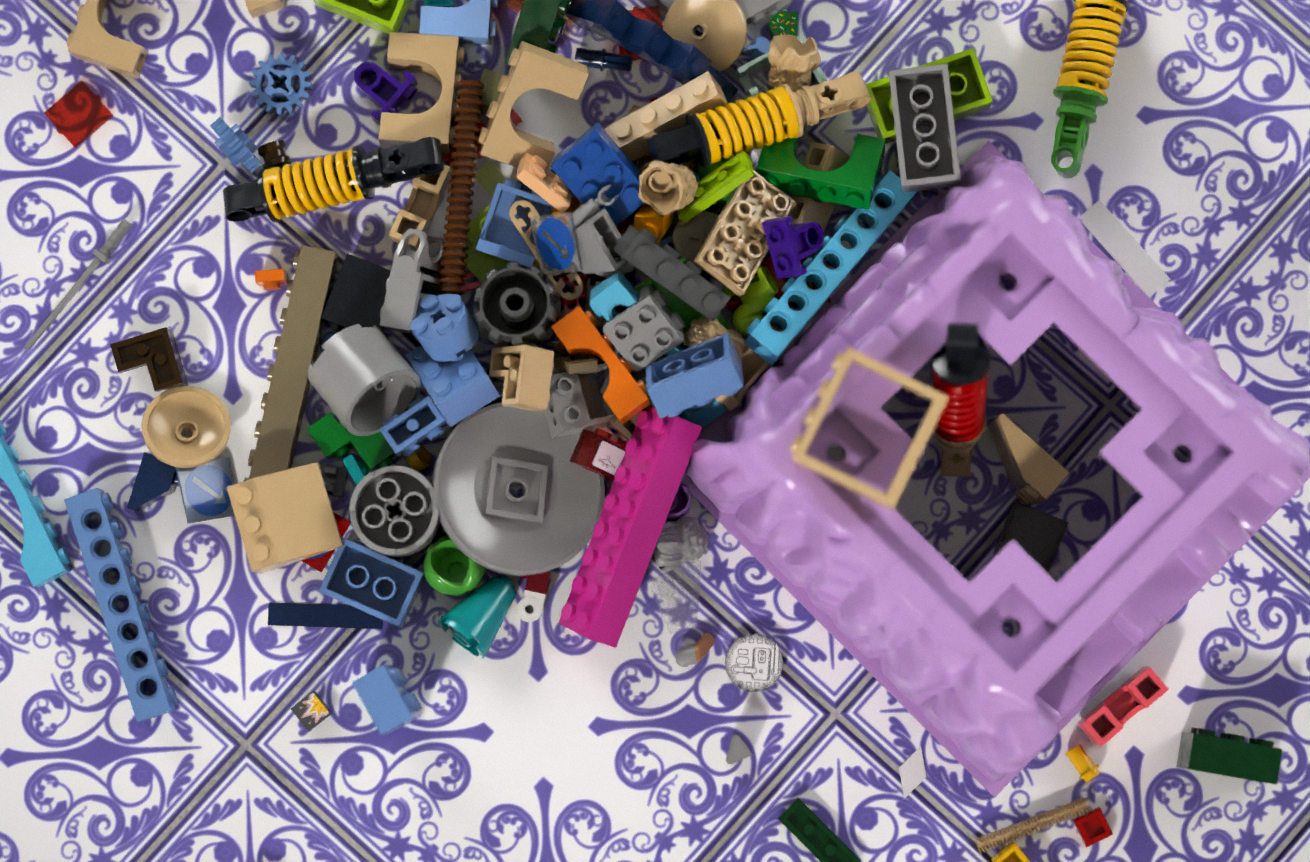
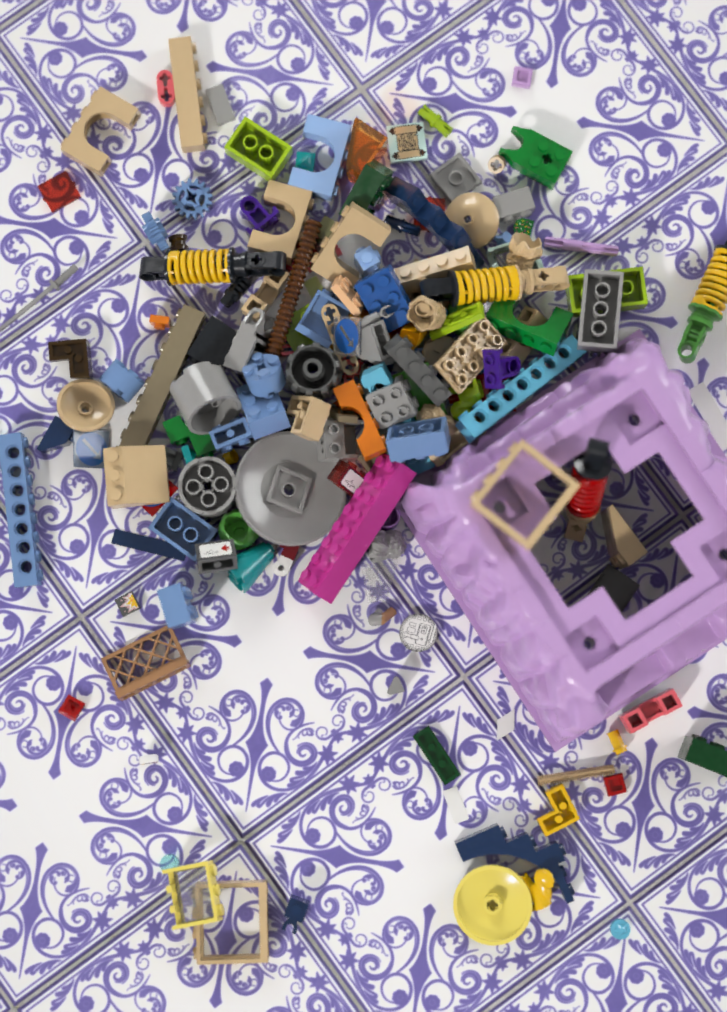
camera: 10 degrees right, 0 degrees up
none -> medium blue brick [99,359,145,403]
none -> medium nougat fence [101,625,191,701]
none -> dark grey brick [195,539,238,574]
none -> black hinge [220,269,260,308]
none -> light blue brick [354,245,381,278]
none -> lavender axle [544,237,619,256]

